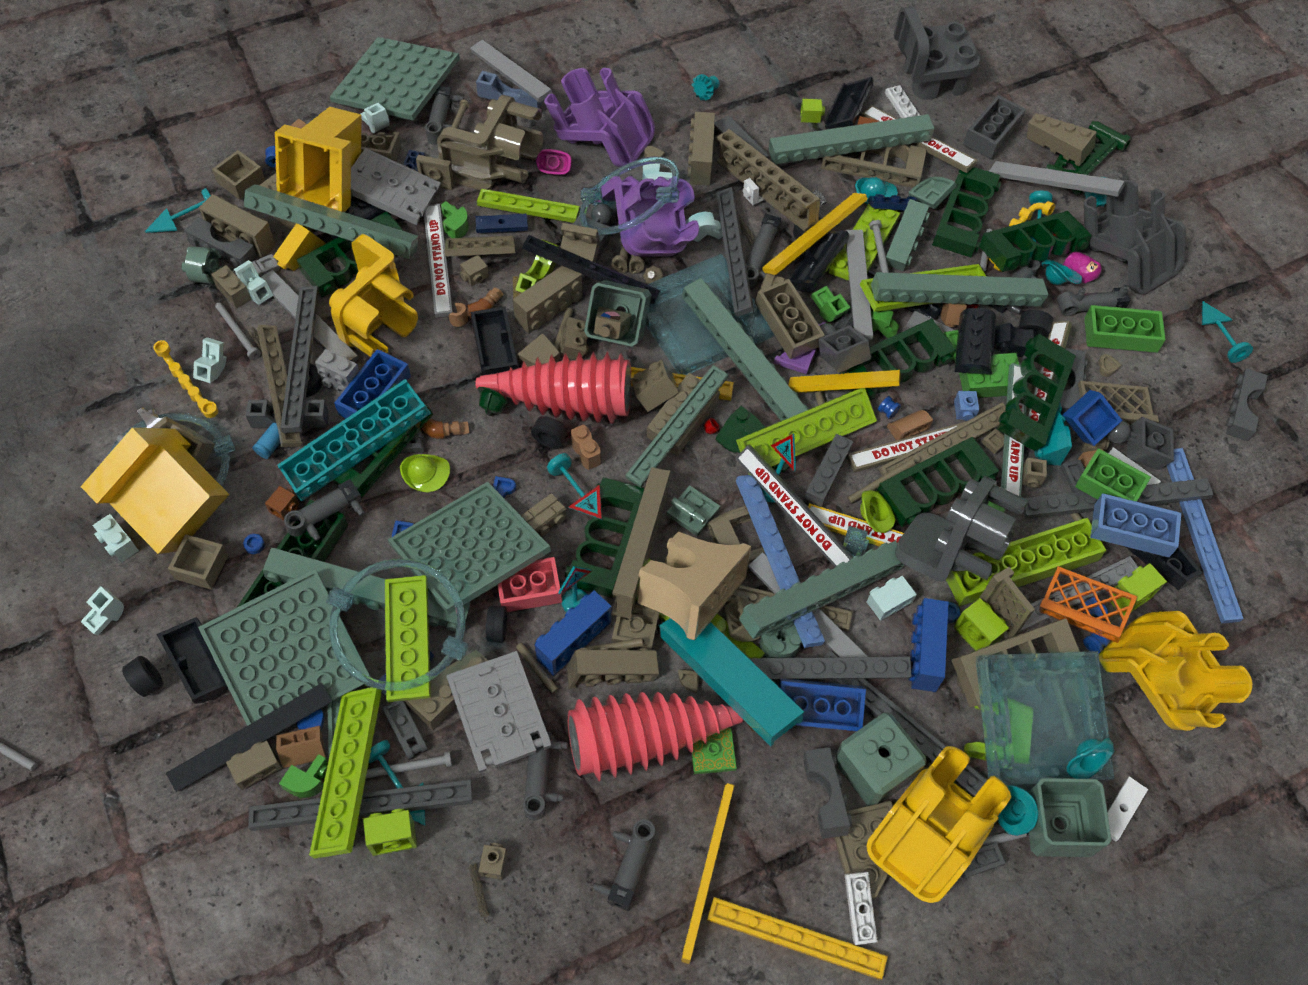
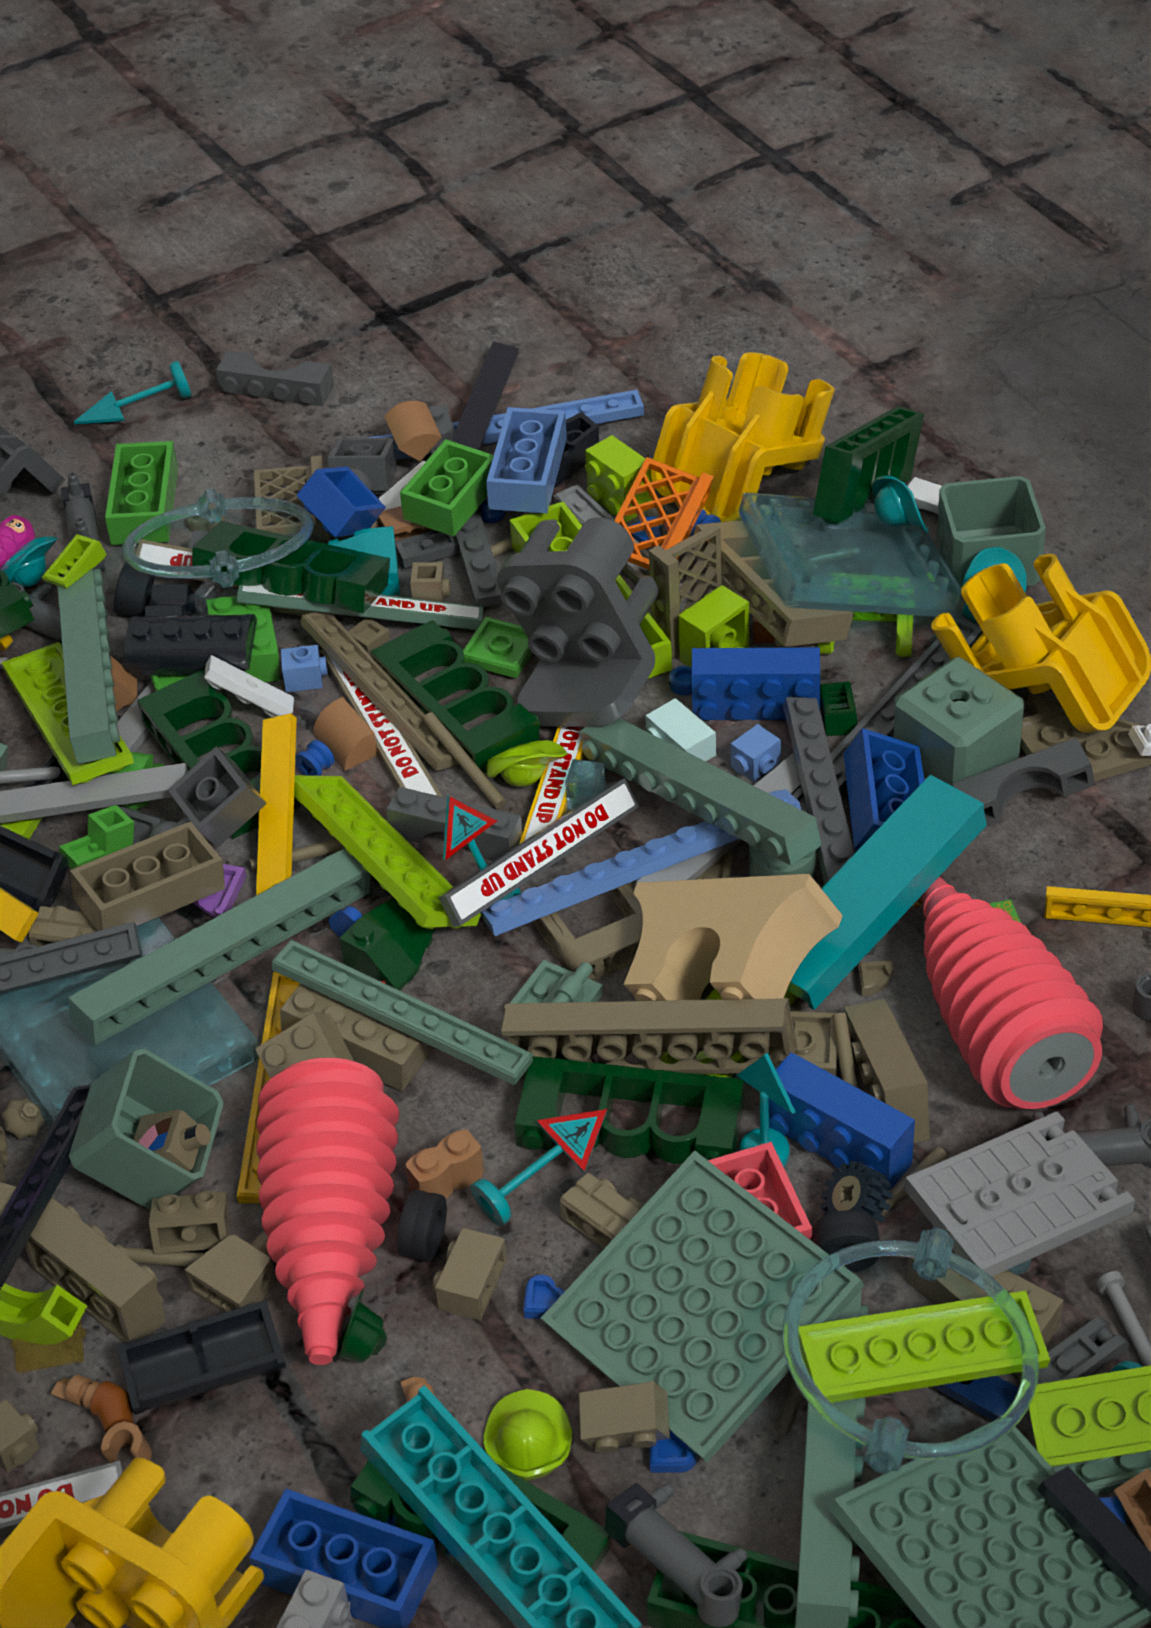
camera: 90 degrees left, 15 degrees down
none -> lime slope [42,534,107,589]
none -> clear light blue piece [122,489,314,588]
none -> white tile [204,655,294,717]
none -> blue tile [329,906,362,937]
none -> medium nougat brick [384,401,442,461]
none -> dark tan brick [432,1227,507,1321]
none -> black tile [451,341,519,450]
none -> dark tan brick [579,1381,670,1453]
none -> medium blue brick [730,724,781,782]
none -> dark green fence [812,406,924,525]
none -> dark green slope [820,681,857,736]
none -> black wheel [821,1161,892,1223]

